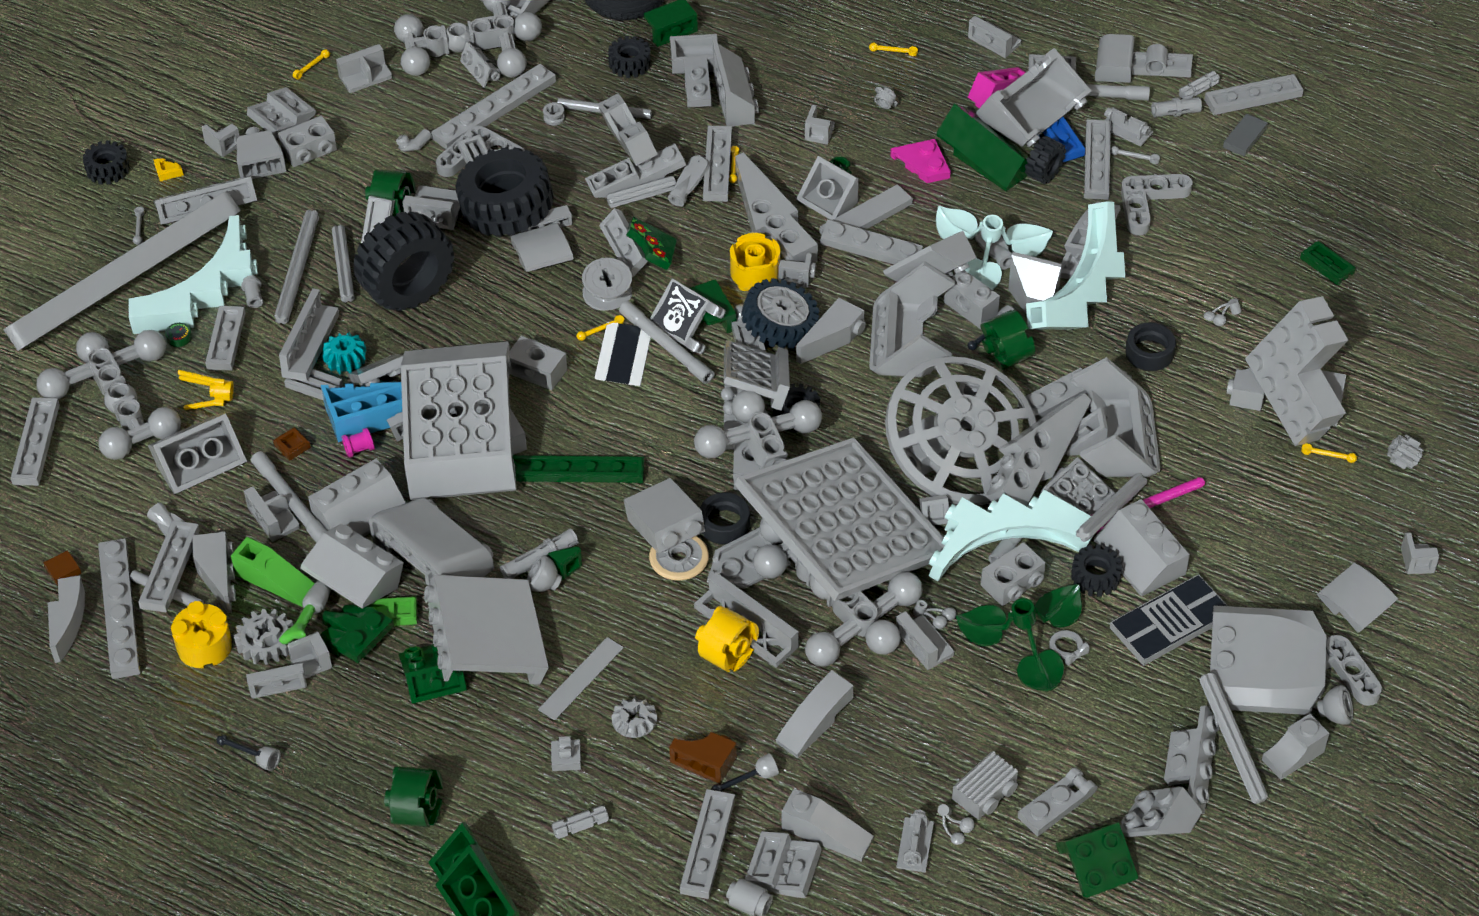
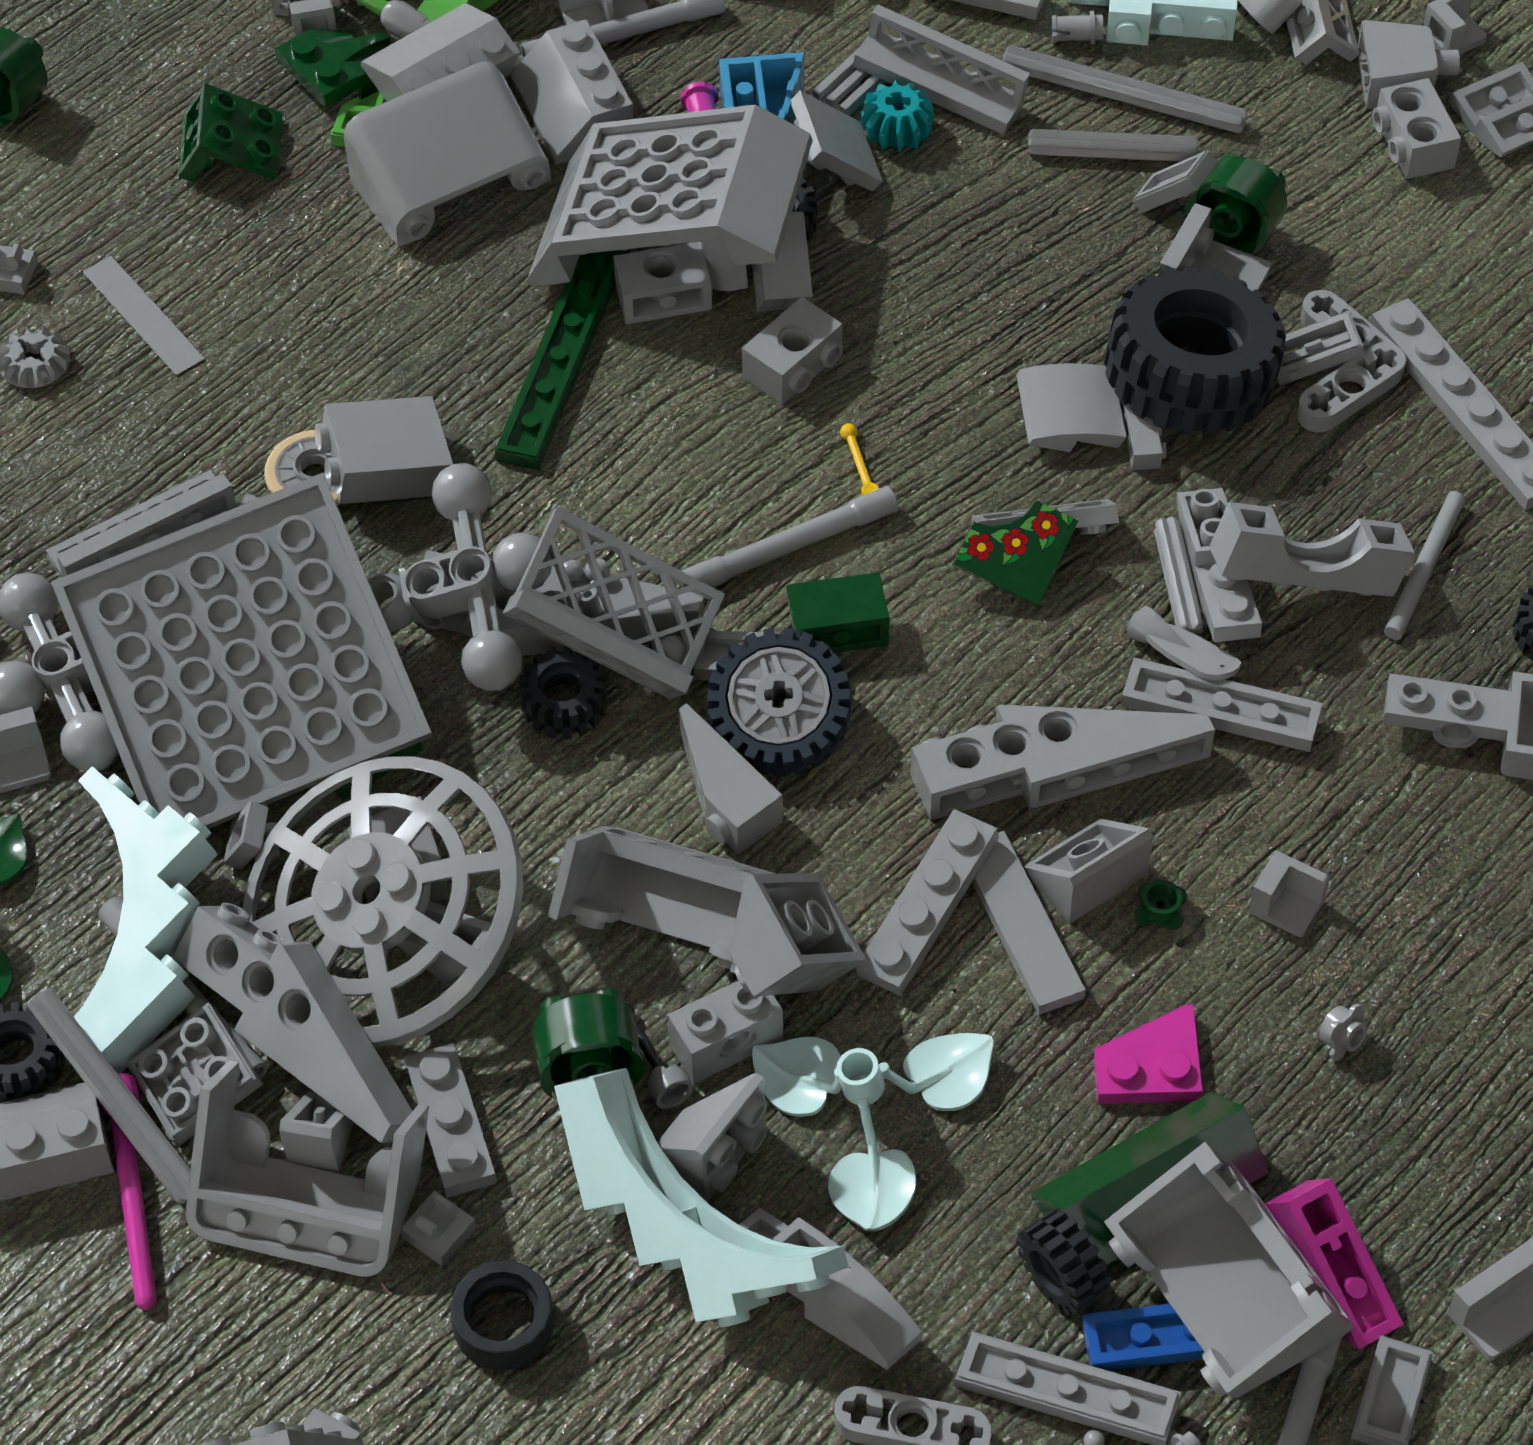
camera: 105 degrees right, 5 degrees up
reddish brown tile [273,427,311,461] -> none
black tyre [354,212,454,311] -> none
light grey arm [396,129,432,152] -> none
light grey panel [424,575,549,685] -> none
light grey pin [500,528,579,579] -> none
light grey brick [526,555,562,592] -> none
light grey bush [543,102,565,126] -> none
dark green slope [547,547,582,580] -> none
light grey piece [582,258,632,311] -> none
sticker [595,322,651,386] -> none
flag [649,278,726,354] -> none
yellow brick [695,605,759,672] -> none
black tyre [700,492,750,545] -> none
light grey slope [713,43,758,127] -> none
yellow hinge [729,146,739,183] -> none
yellow brick [730,233,780,291] -> none
light grey bracket [778,253,816,288] -> none
yellow hinge [869,42,918,56] -> none
light grey piece [913,600,956,629] -> none
light grey piece [974,231,1012,270] -> none
light grey brick [981,542,1046,606] -> none

